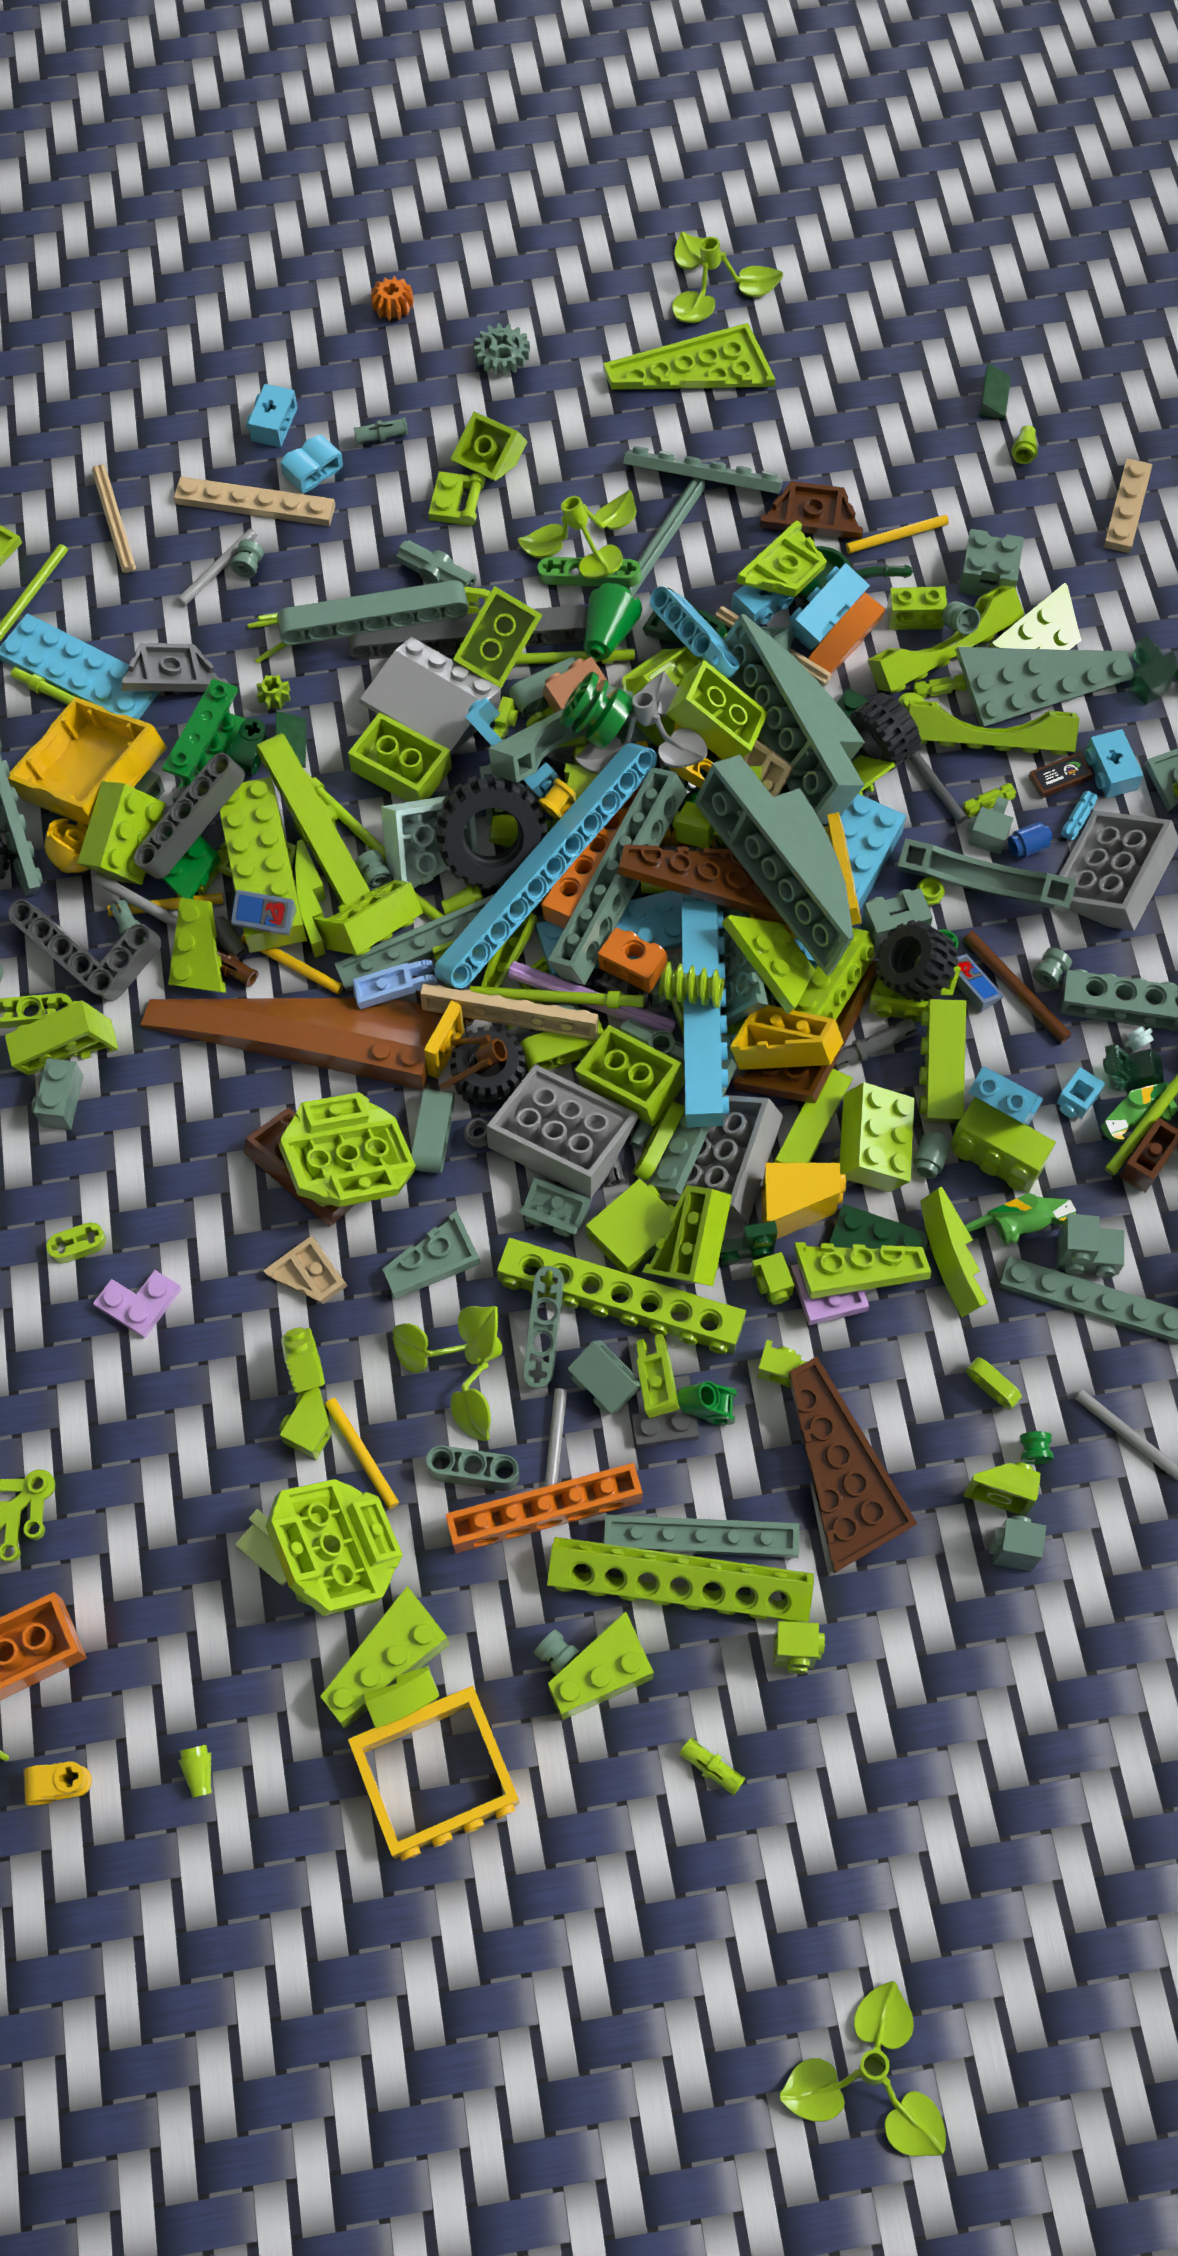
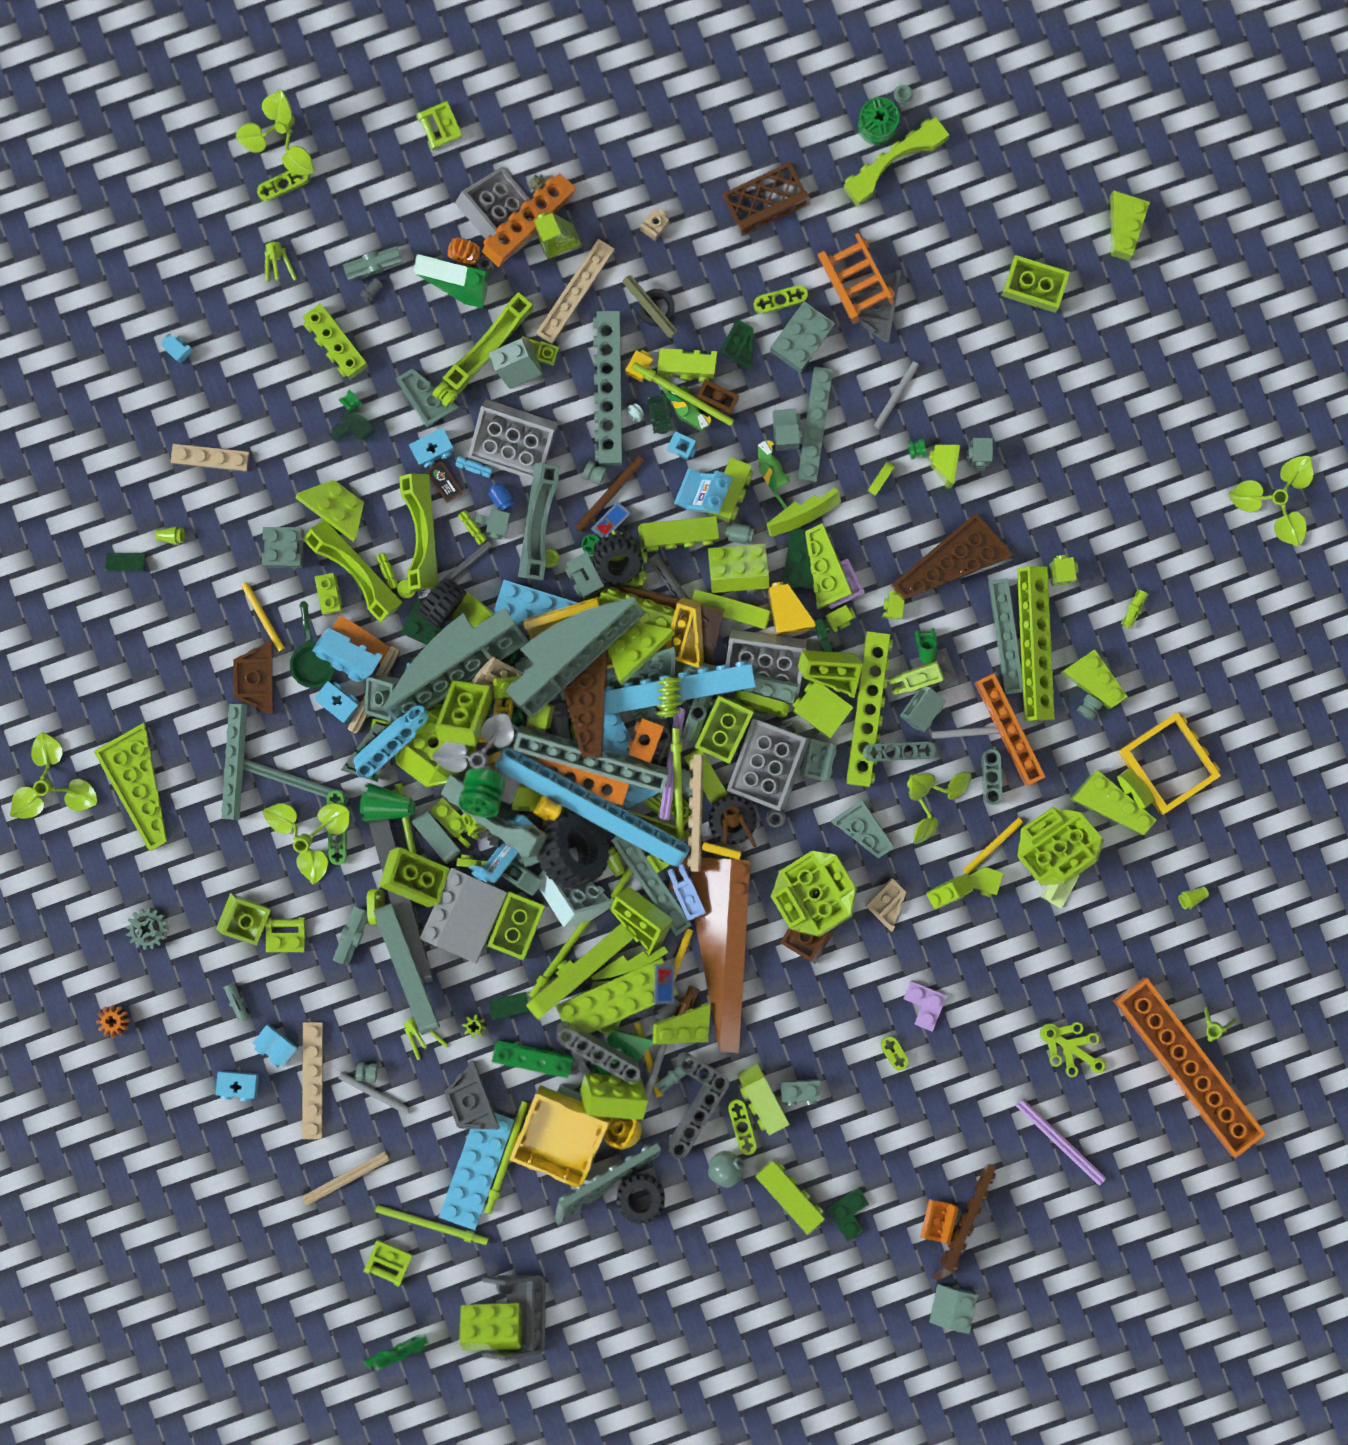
camera: 100 degrees left, 20 degrees up
yellow piece [23,1762,92,1805] -> none
dark green piece [227,718,268,775] -> none
sand green wheel [355,850,392,890] -> none
sand green beam [411,1089,455,1174] -> none
nougat brick [542,657,610,713] -> none
lime wing [736,520,827,597] -> none
sand green wheel [942,601,980,634] -> none
sand green wing [955,647,1135,727] -> none
none -> sand green brick [501,860,542,895]

